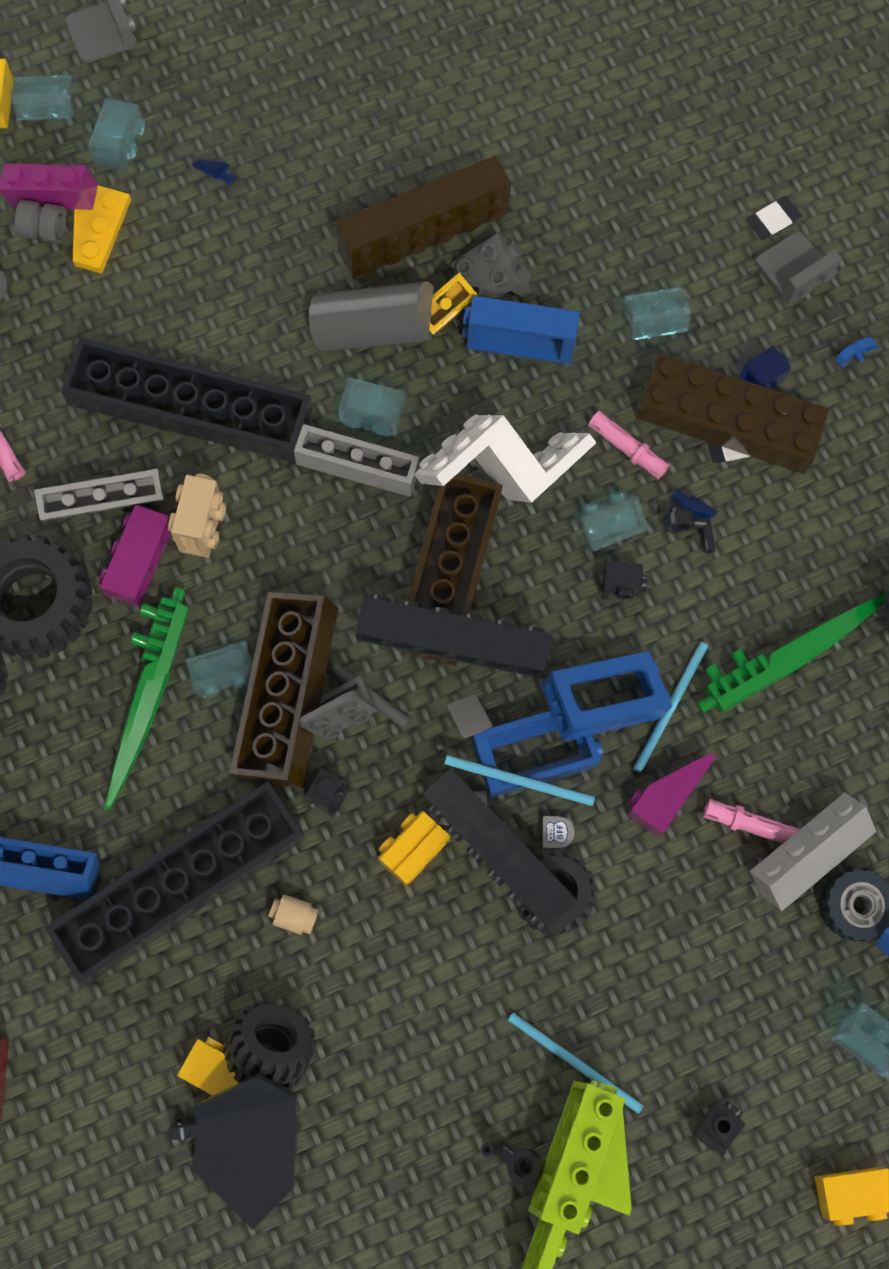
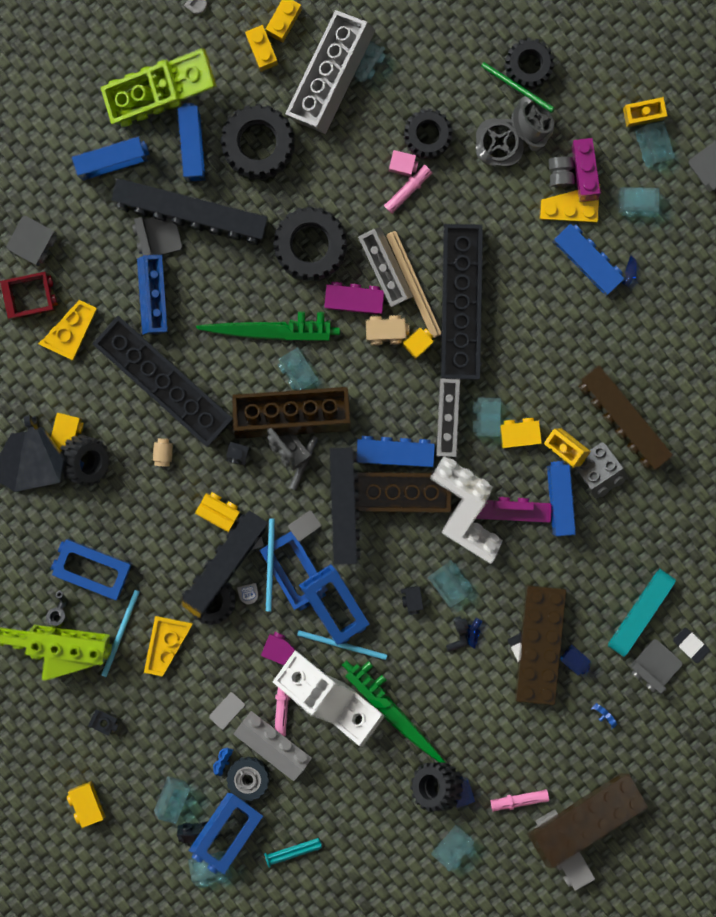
camera: 85 degrees right, 15 degrees up
dark grey brick [309,281,434,351] -> none
bright pink pin [588,411,670,480] -> none
clear light blue bracket [624,287,690,340] -> none
none -> yellow wing [38,300,98,360]
none -> blue piece [51,539,132,600]
none -> yellow wing [144,616,193,676]
none -> light grey sticker [209,692,245,729]
none -> blue piece [213,748,234,776]
none -> white bracket [273,651,385,747]
none -> blue brick [357,436,435,467]
none -> tan axle [386,231,441,338]
none -> yellow brick [403,327,433,359]
none -> magenta bracket [475,497,551,522]
none -> yellow brick [499,417,542,448]
none -> blue brick [552,223,624,296]
none -> teal beam [608,569,676,657]

